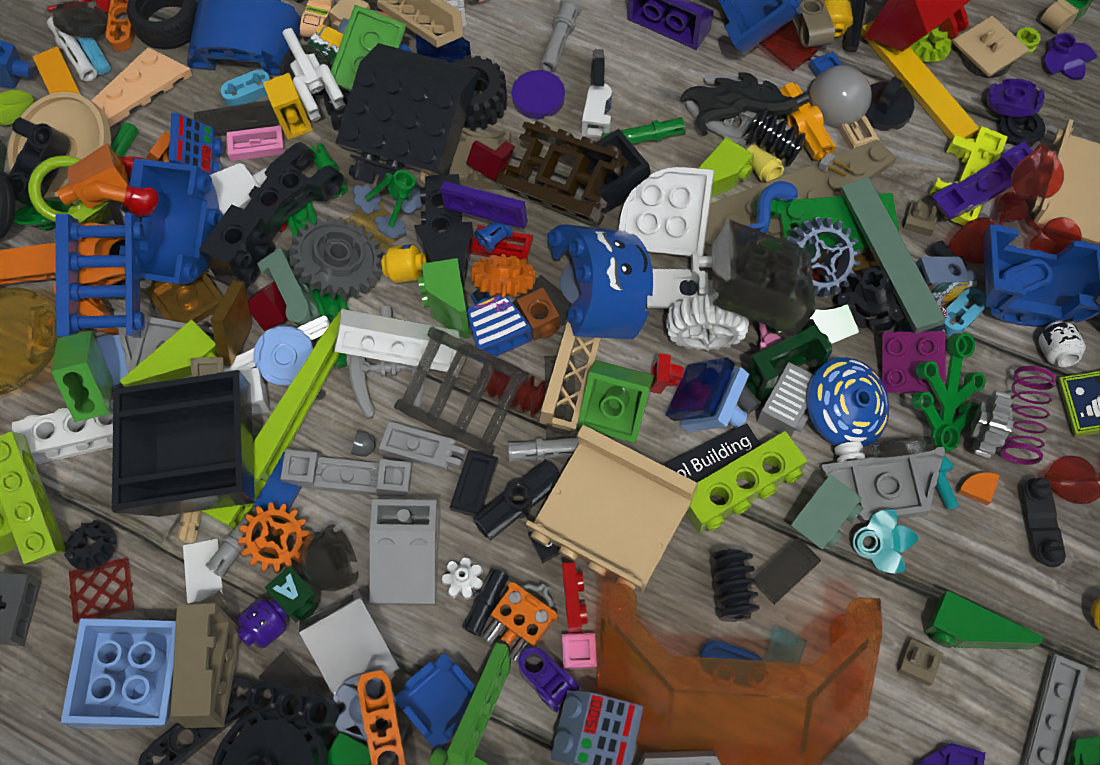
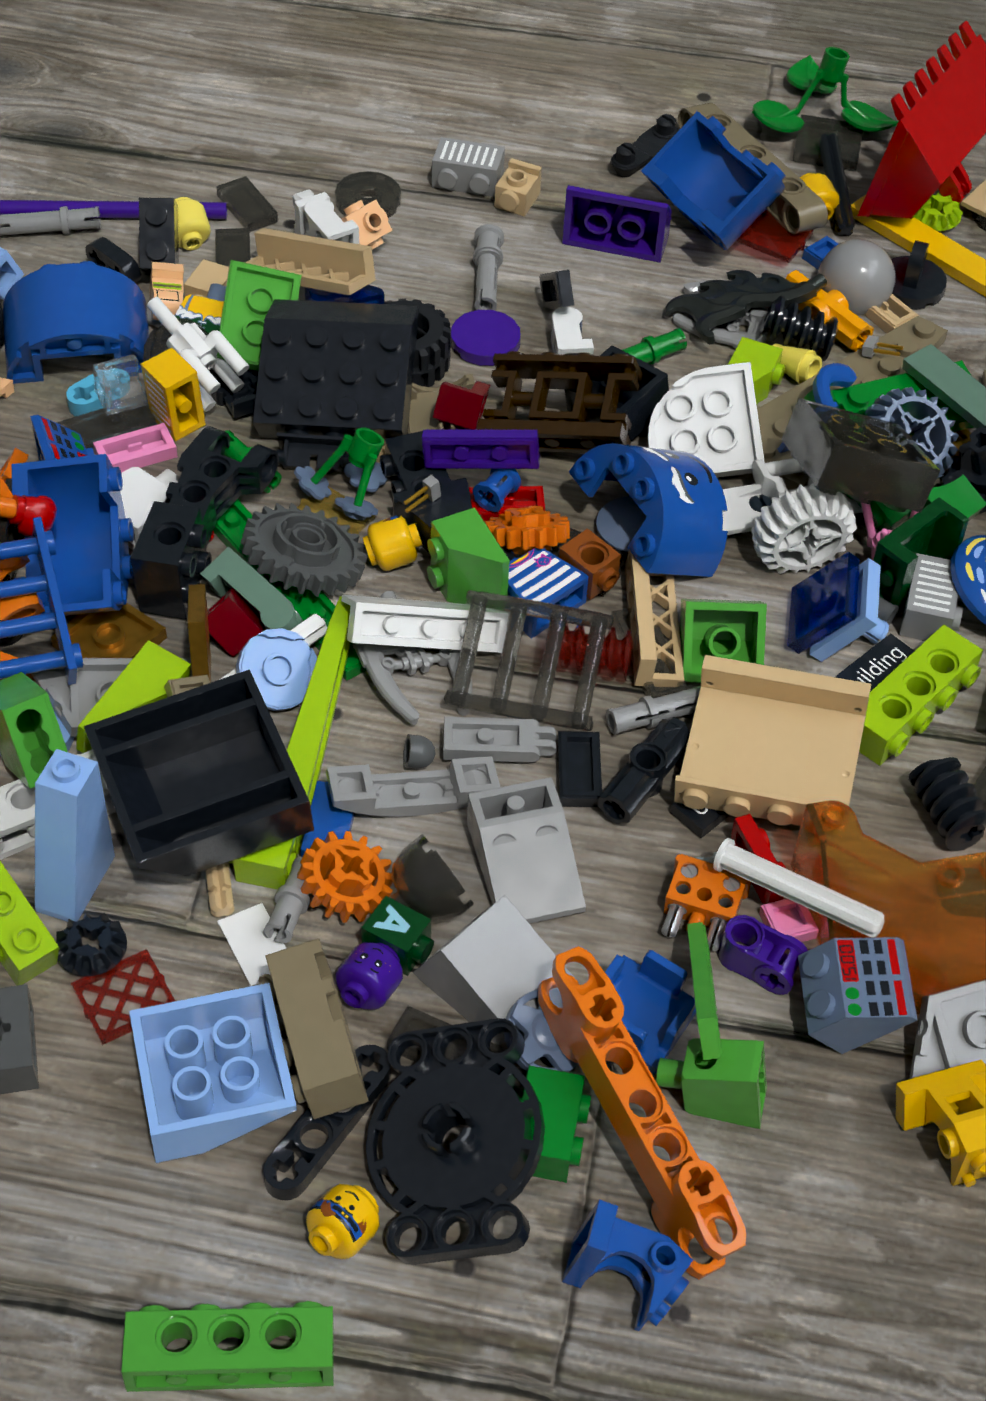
camera: 20 degrees left, 15 degrees down
white plant [441,558,484,600] -> none
black pin [462,568,509,637] -> none
red tile [650,353,683,394] -> none
none -> light blue slope [35,749,115,922]
none -> clear panel [93,355,148,416]
none -> piece [404,475,441,513]
none -> white axle [713,838,885,938]

